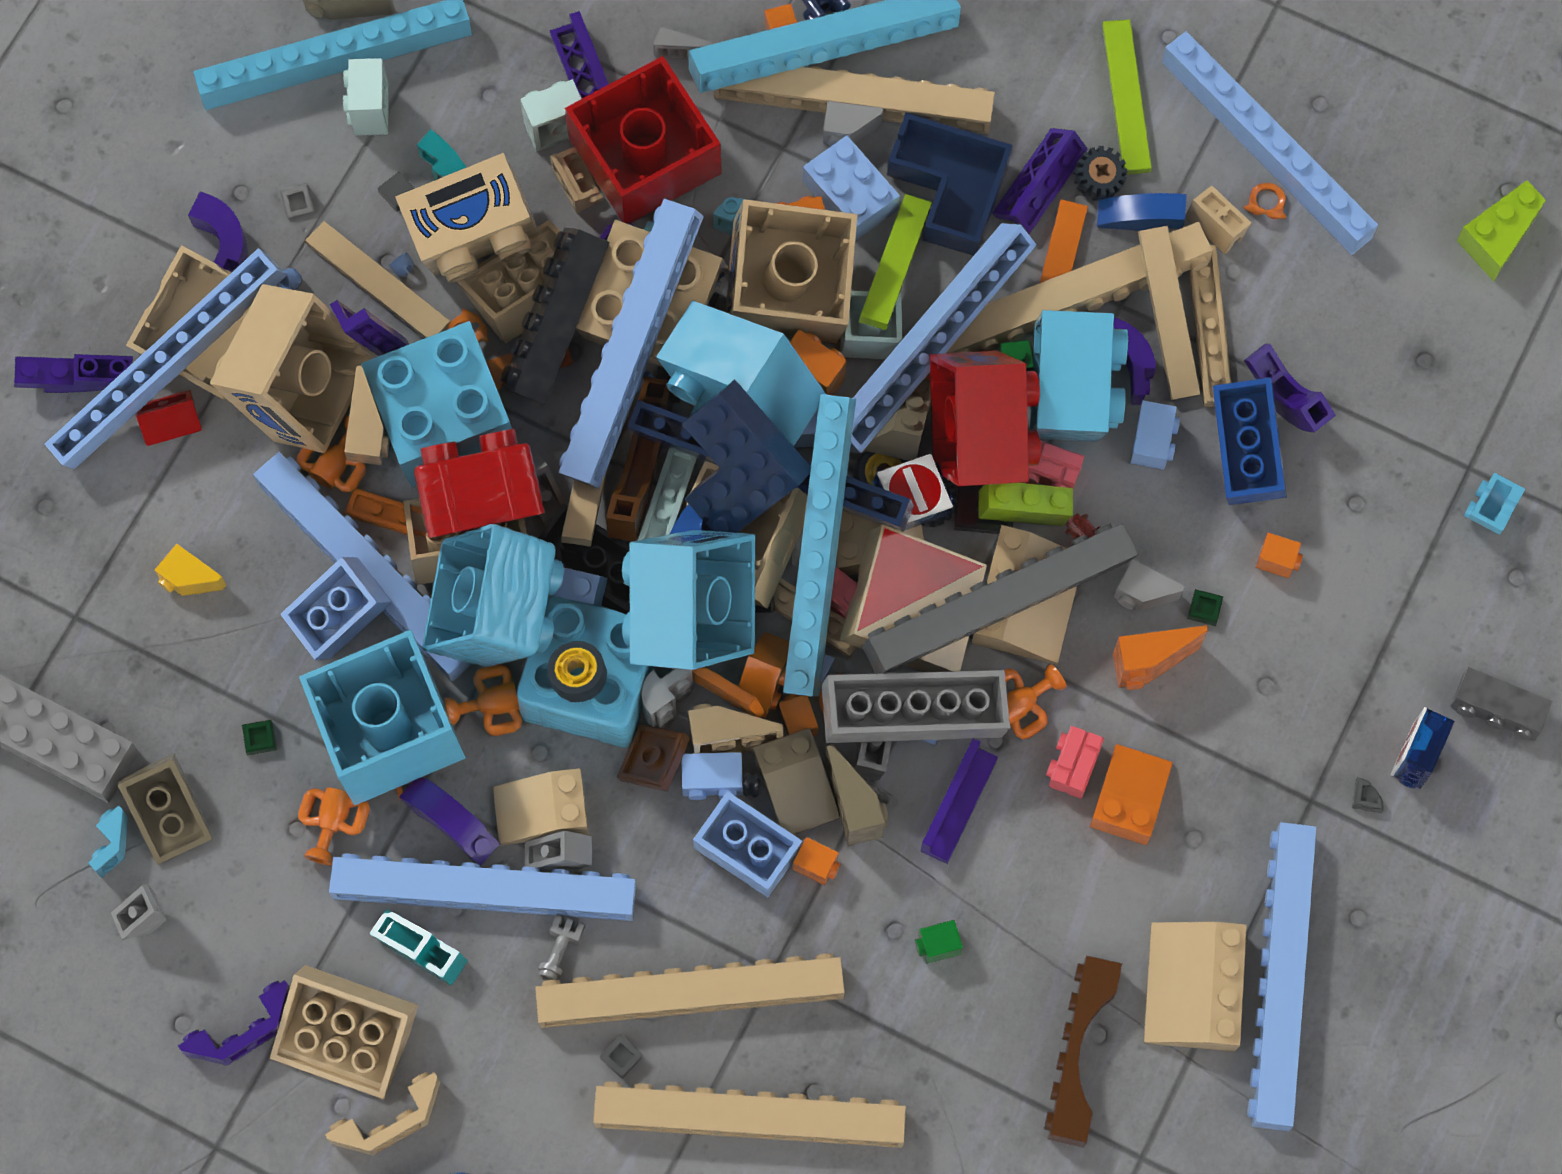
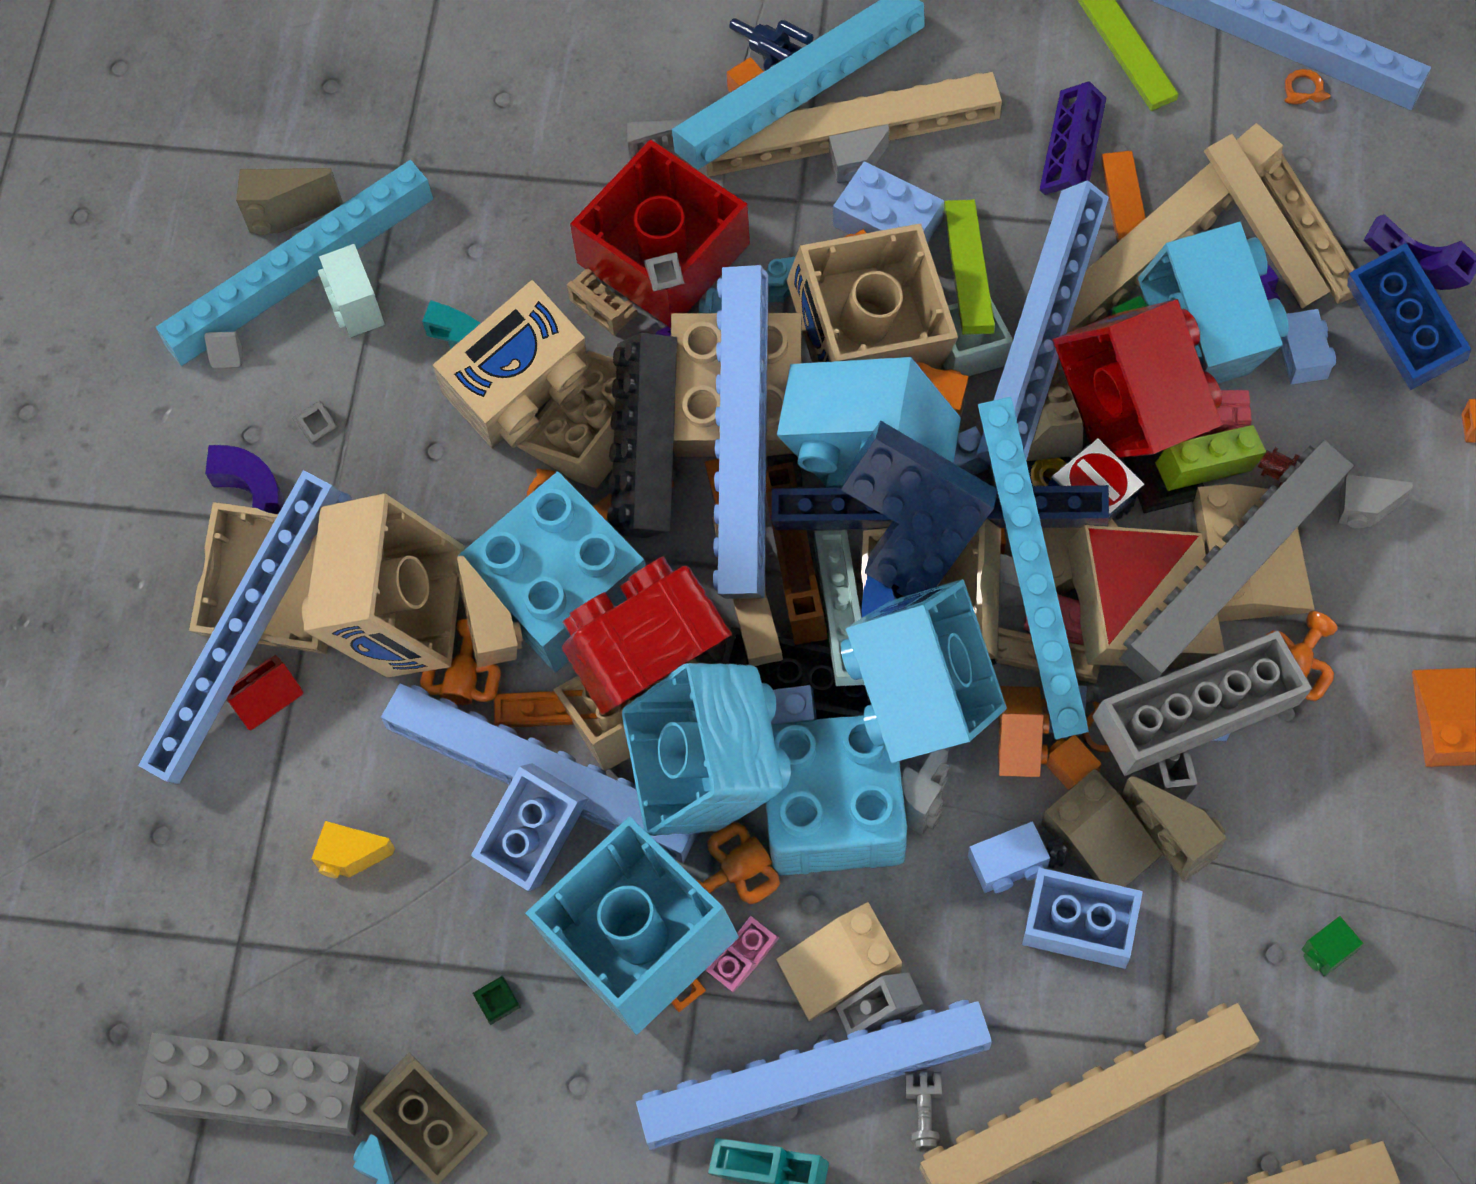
camera: 15 degrees left, 5 degrees down
dark purple slope [14,354,133,393] -> none
orange piece [298,788,370,866] -> none
tan tile [305,221,450,339] -> none
dark purple fence [330,300,409,356] -> none
dark grey tile [377,172,415,212] -> none
medium blue hinge [389,252,414,277] -> none
dark purple arch [399,777,500,866] -> none
light aqua brick [520,79,581,152] -> none
wheel [547,641,607,702] -> none
dark purple fence [549,11,609,99] -> none
reddish brown tile [616,724,690,792] -> none
orange tile [673,667,765,718] -> none
tan slope [688,704,783,754] -> none
orange brick [793,837,841,886] -> none
dark blue piece [887,113,1013,256] -> none
dark purple fence [920,738,998,864] -> none
coral brick [1046,726,1104,799] -> none
black wheel [1073,146,1127,201] -> none
blue slope [1097,193,1186,231] -> none
orange slope [1112,625,1208,690] -> none
tan hinge [1185,185,1252,254] -> none
dark green tile [1187,589,1224,626] -> none
none -> light grey slope [204,331,243,368]
none -> light grey slope [644,252,685,292]
none -> bright pink slope [706,916,779,992]

